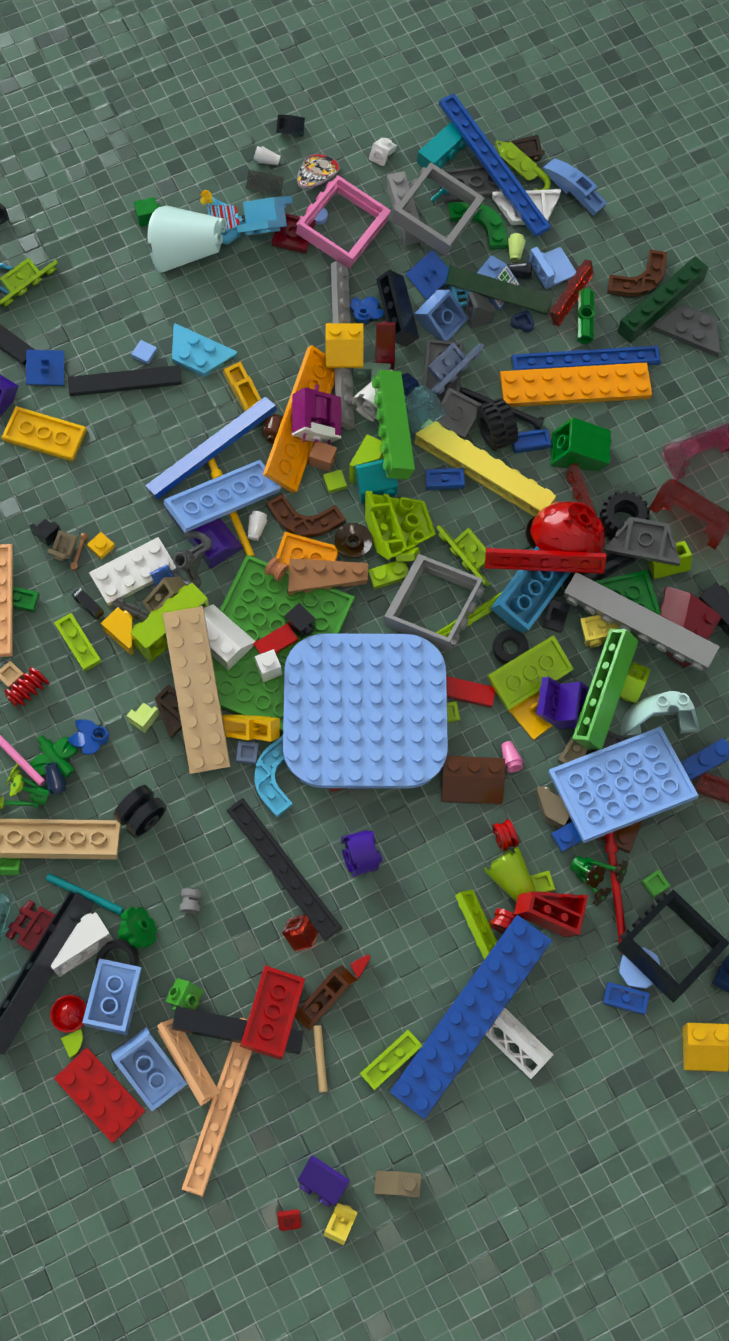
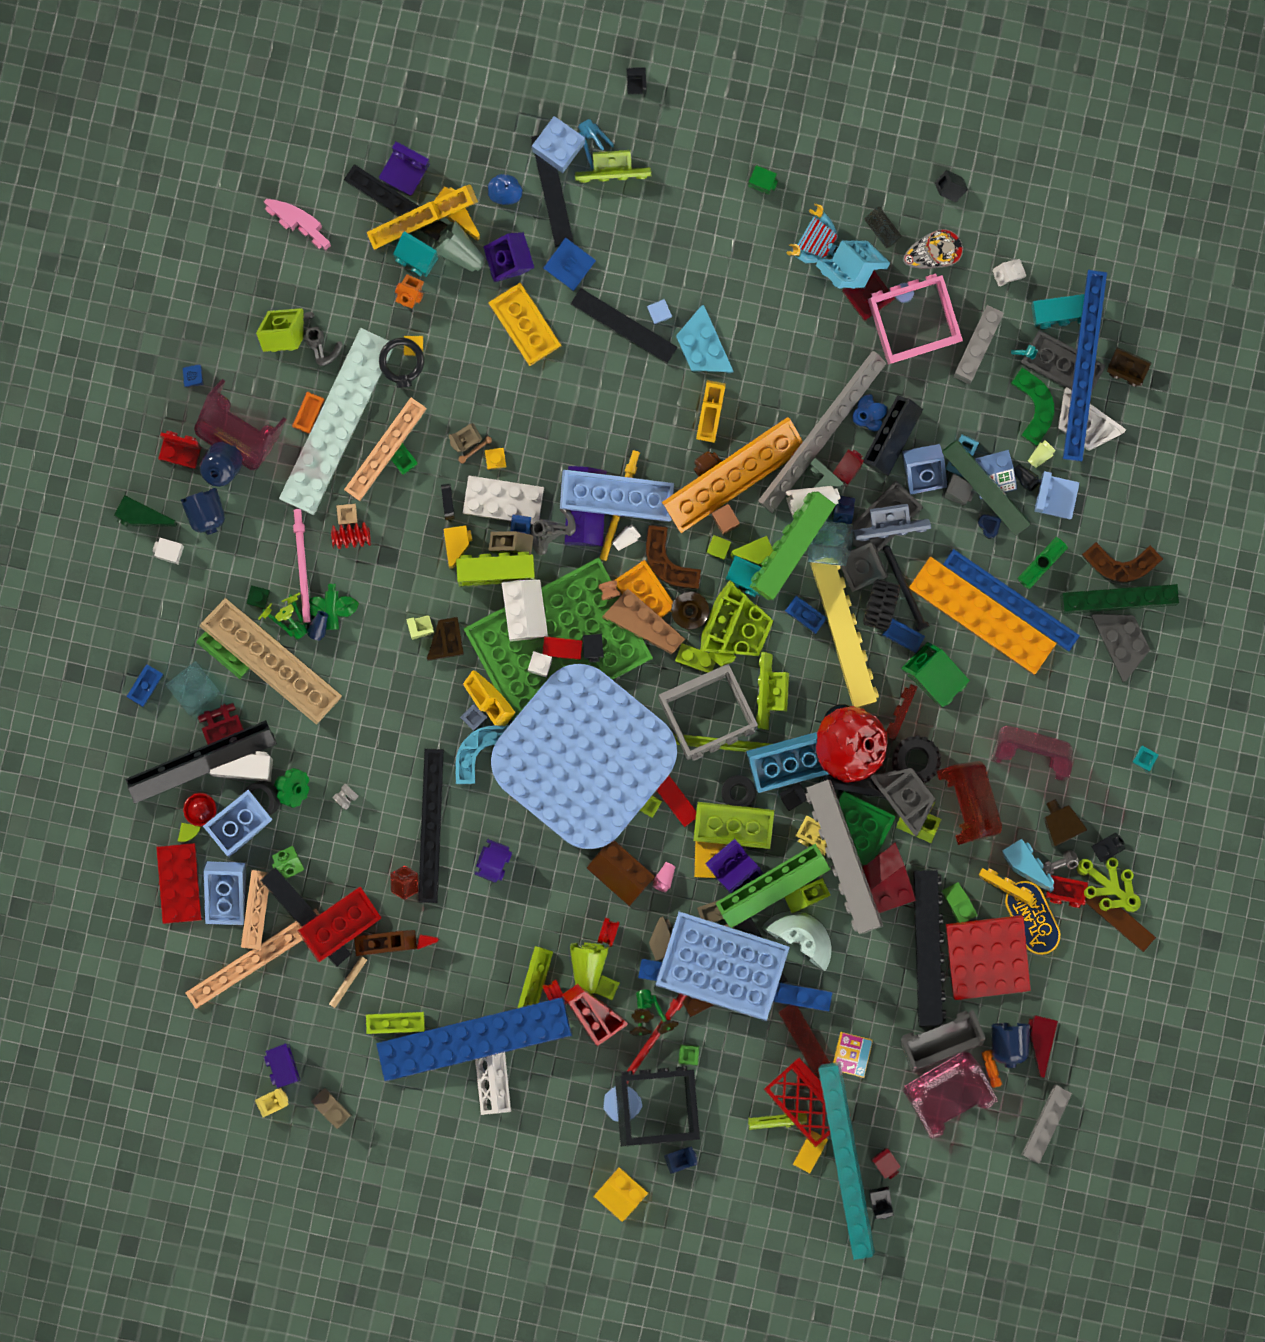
camera: 40 degrees right, 15 degrees up
black panel [29,519,61,547] -> none
teal bar [46,873,124,915] -> none
lime plate [54,613,102,672] -> none
blue plate [68,720,109,755] -> none
dark grey axle [113,598,150,622] -> none
black wheel [113,785,167,838] -> none
tile [145,397,278,499] -> none
light aqua cone [148,206,227,273] -> none
tan plate [163,606,231,774] -> none
white cone [254,146,281,166] -> none
red slope [277,1209,301,1231] -> none
magenta piece [292,385,341,445] -> none
yellow slope [325,323,364,368] -> none
light grey window [391,162,485,256] -> none
blue piece [406,249,449,300] -> none
red tile [484,548,606,574] -> none
lime plate [495,141,551,190] -> none
medium blue slope [542,158,607,216] -> none
clear red plate [550,259,594,326] -> none
blue plate [602,982,650,1015] -> none

